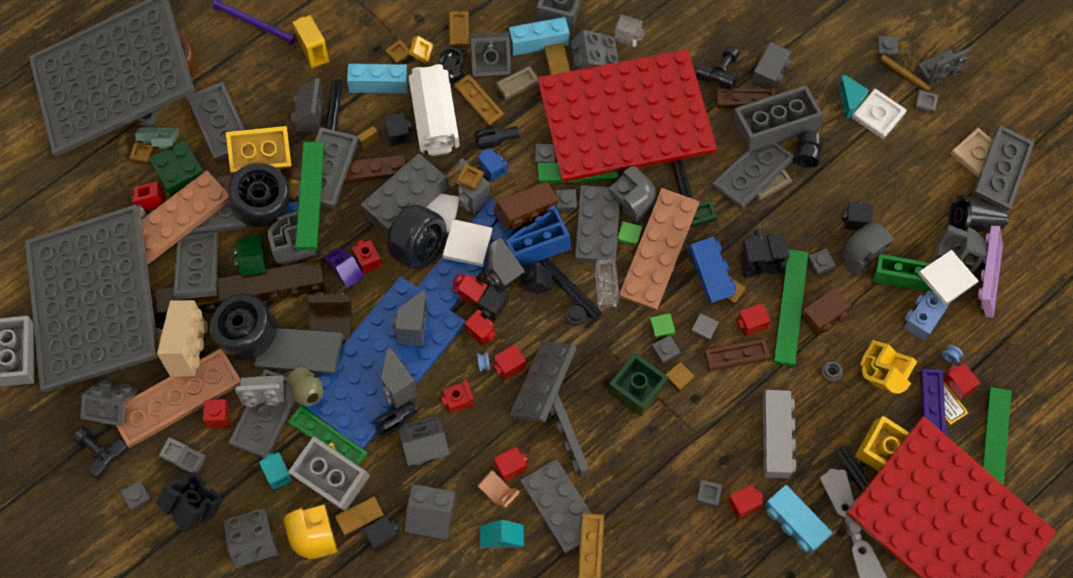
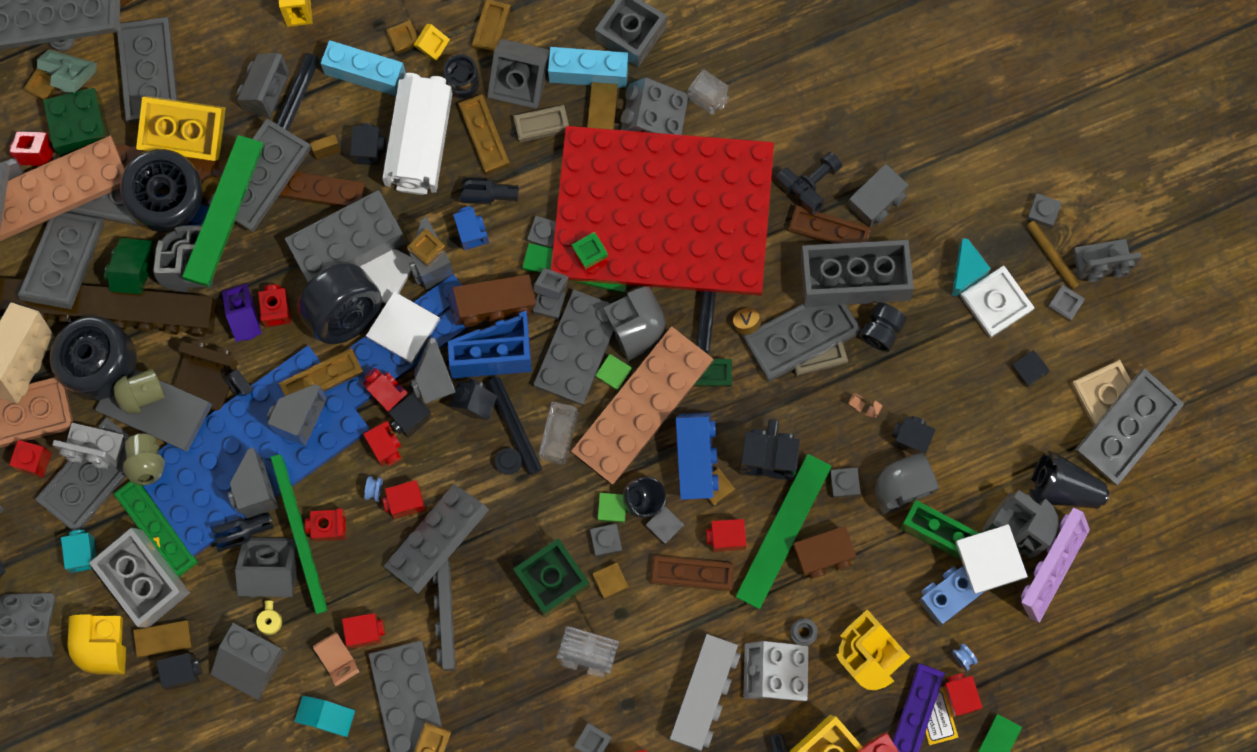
camera: 20 degrees right, 10 degrees up
none -> olive piece [114,368,166,414]
none -> black tile [223,369,253,397]
none -> light yellow piece [256,601,282,635]
none -> green tile [271,454,328,615]
none -> pearl gold tile [279,348,364,396]
none -> dark grey plate [533,268,569,300]
none -> clear brick [557,626,619,678]
none -> green plate [572,232,608,270]
none -> black hair [623,477,666,518]
none -> pearl gold tile [733,308,761,335]
none -> light grey bracket [743,641,808,701]
none -> nougat piece [848,393,883,418]
none -> black tile [1011,350,1050,387]

